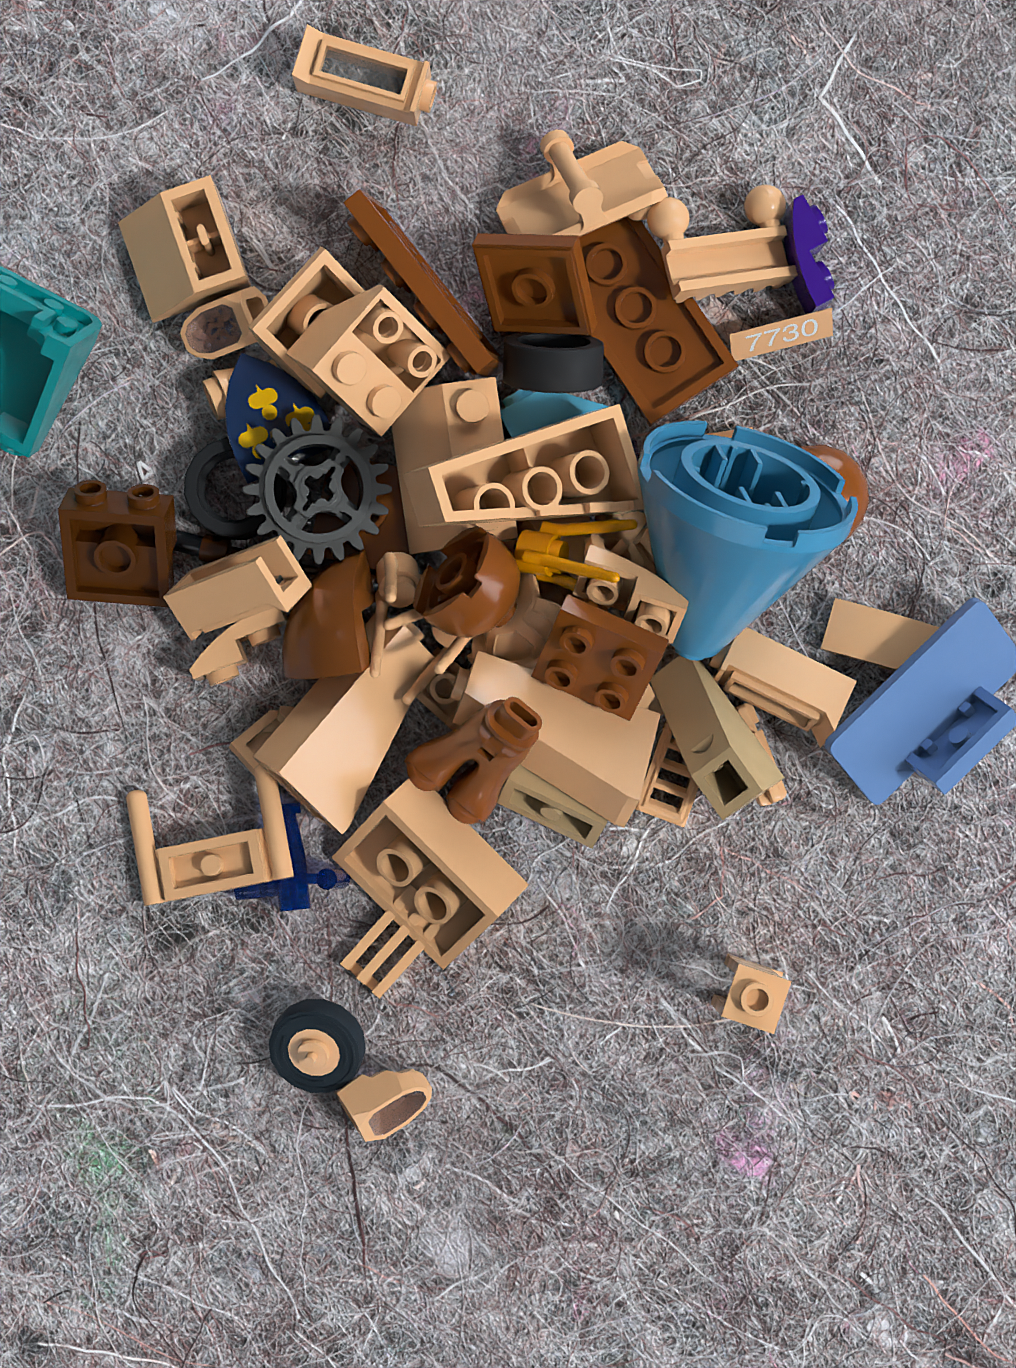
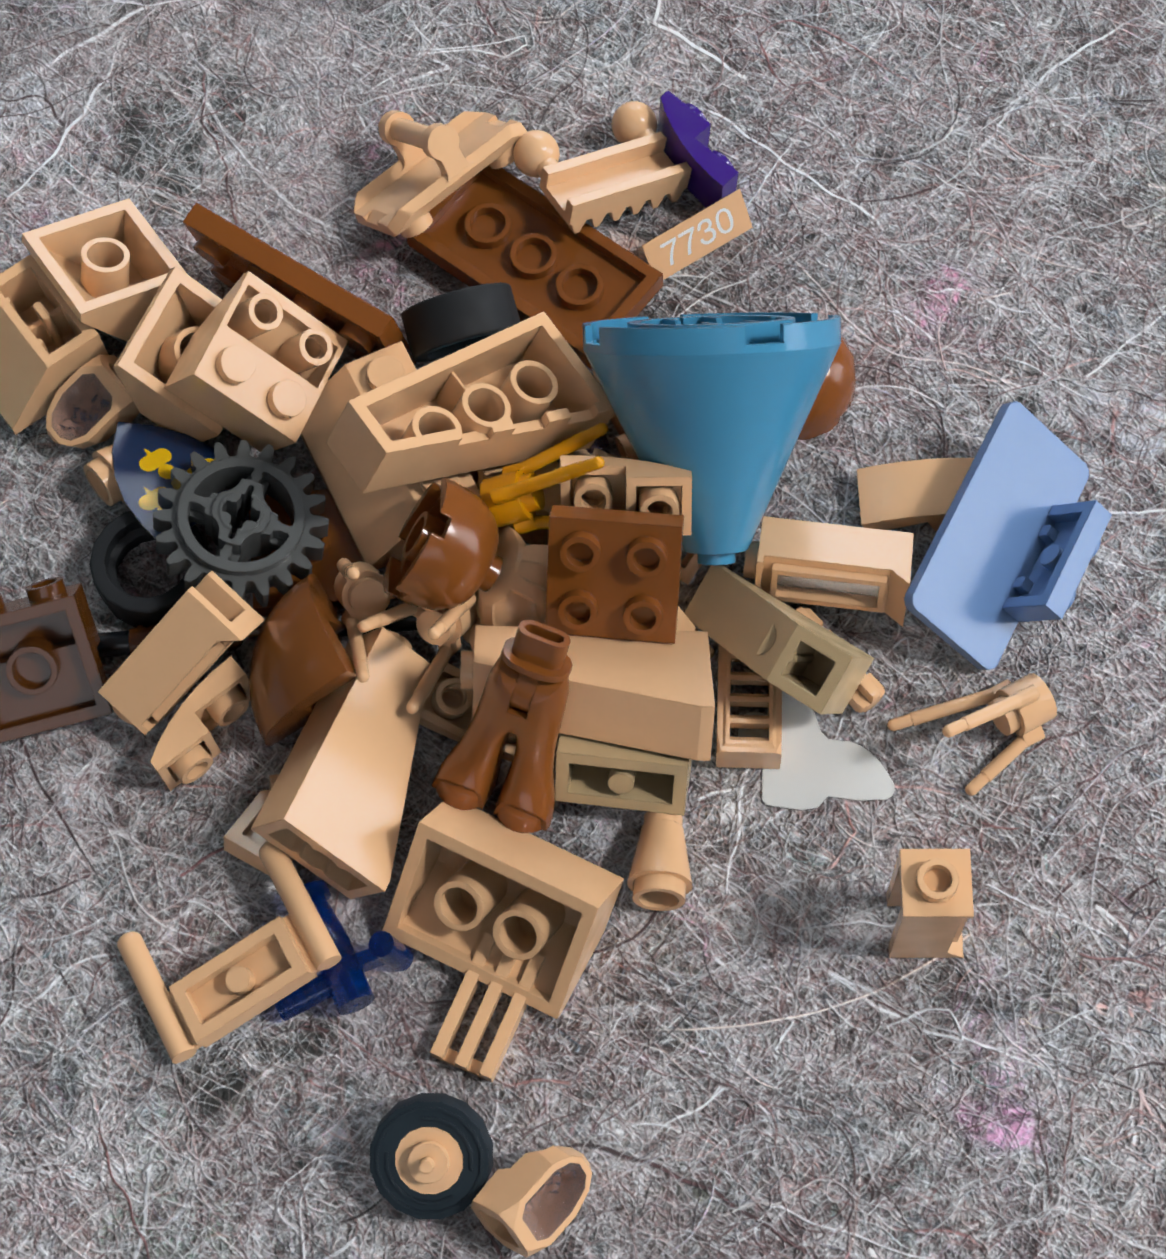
camera: 20 degrees left, 20 degrees down
light nougat window [292,24,438,127] -> none
dark orange plate [472,233,598,335] -> none
none -> light nougat slope [22,198,187,342]
none -> light nougat cone [627,812,693,911]
none -> white sticker [738,691,895,810]
none -> light nougat plant [887,673,1057,796]

